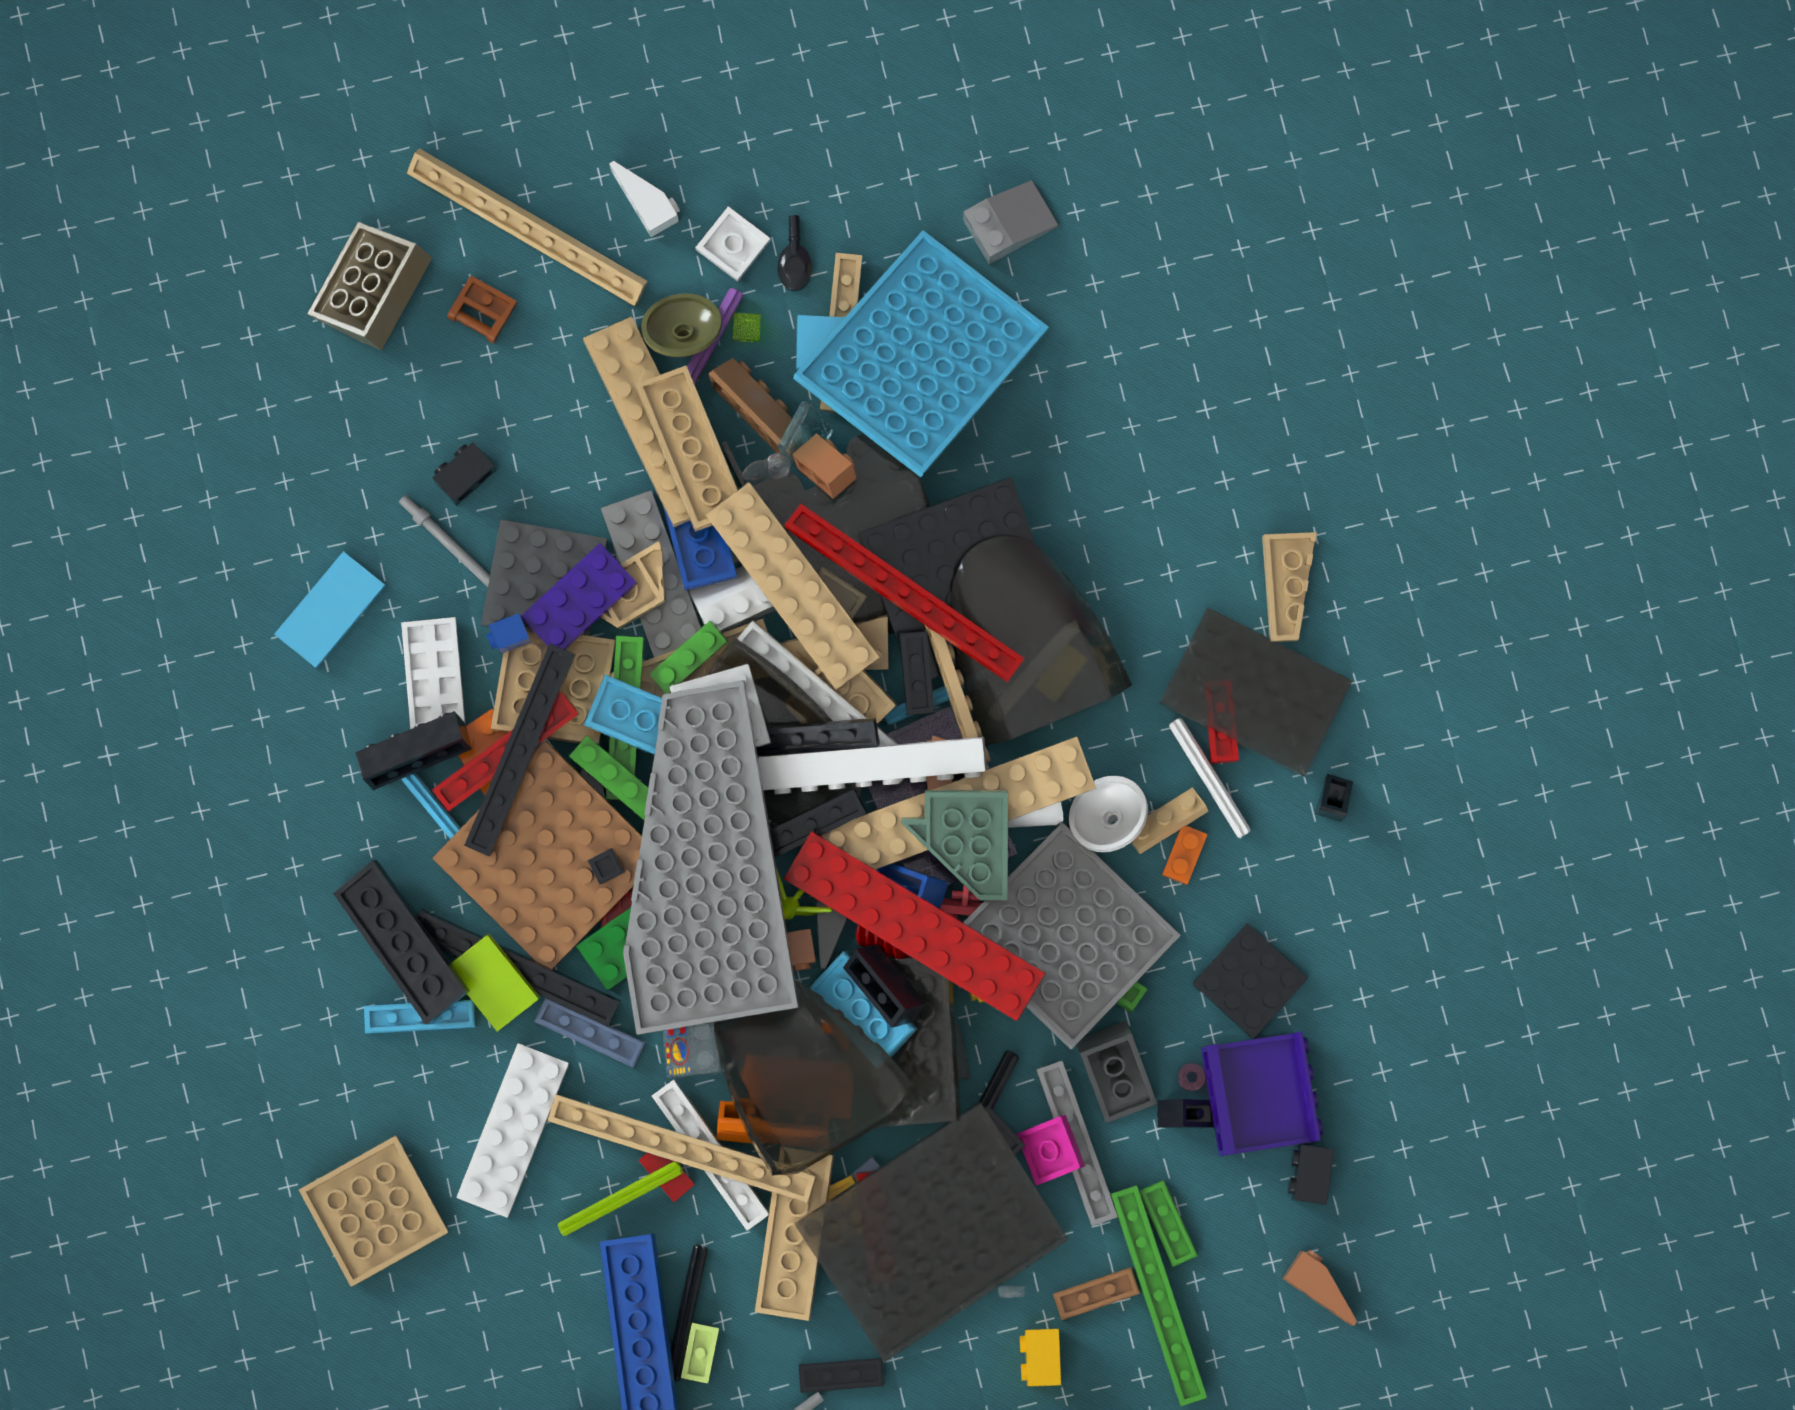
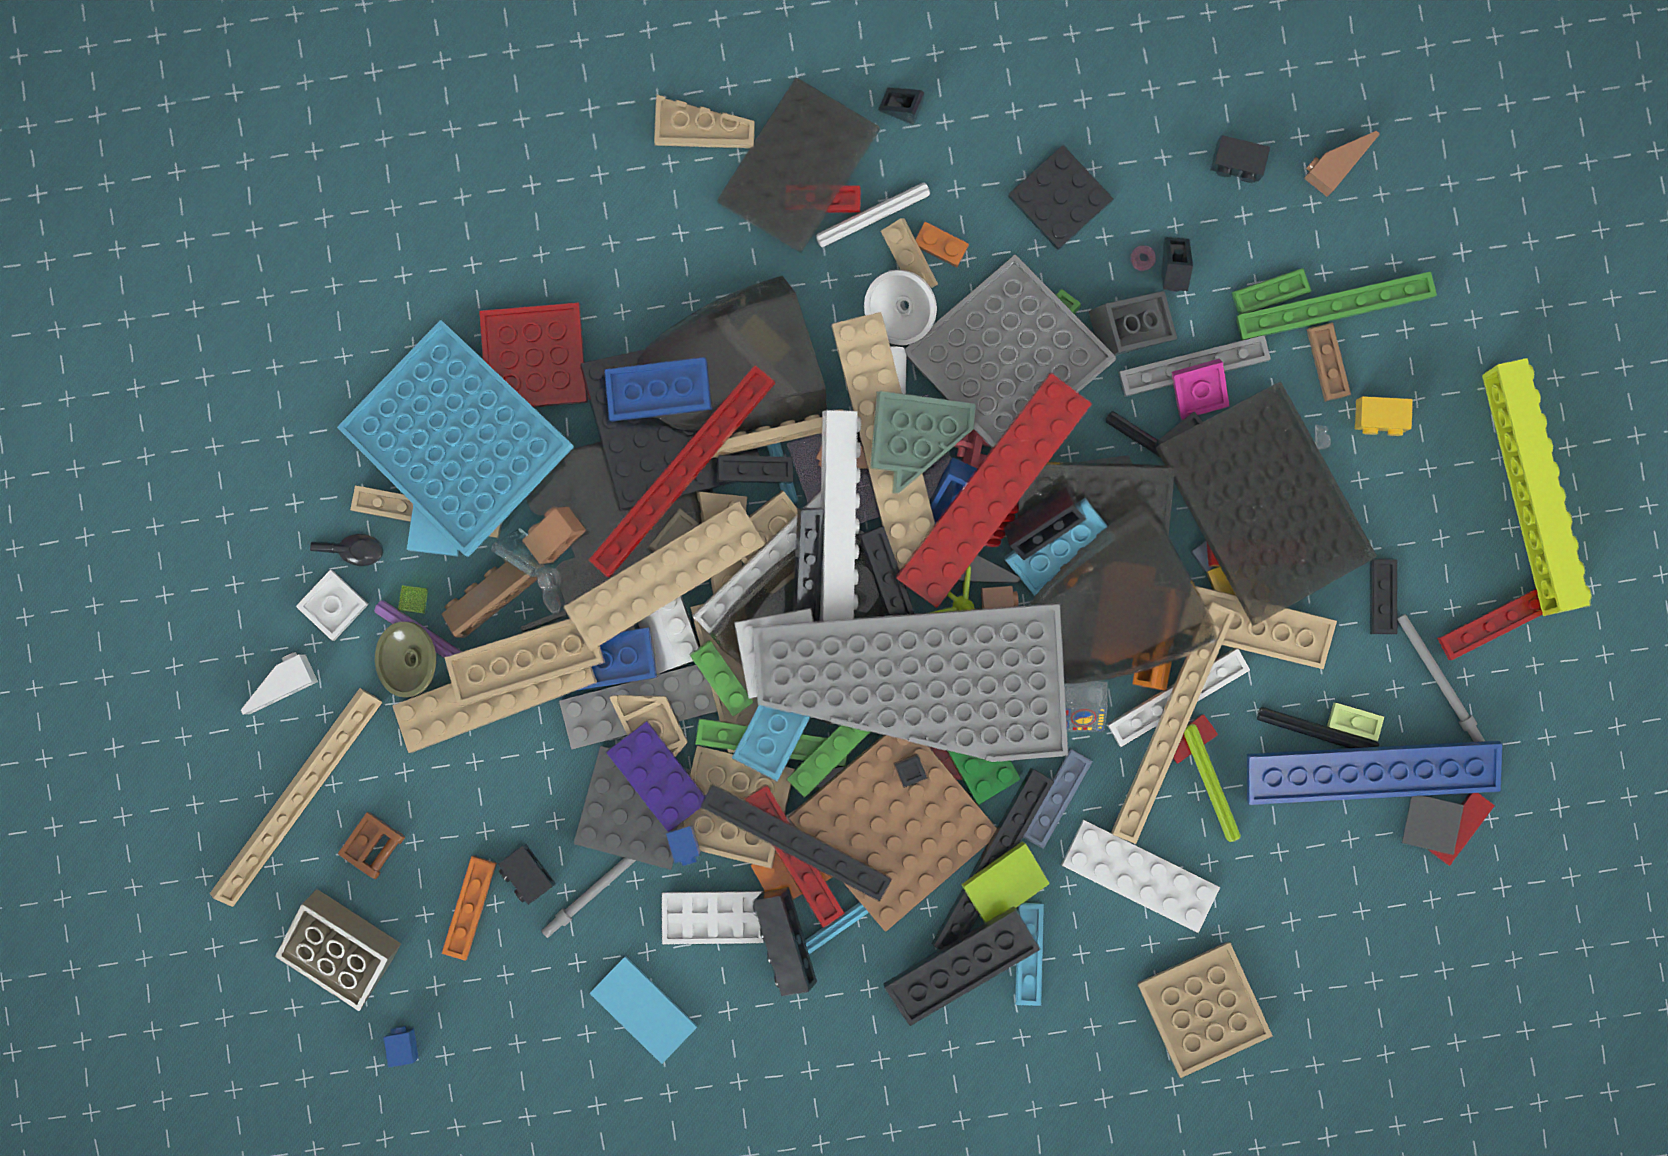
camera: 80 degrees left, 5 degrees up
light grey slope [963,180,1058,265] -> none
dark purple panel [1201,1031,1323,1157] -> none
none -> blue brick [384,1026,419,1067]
none -> orange tile [442,856,497,961]
none -> red plate [479,303,588,407]
none -> blue plate [605,357,712,421]

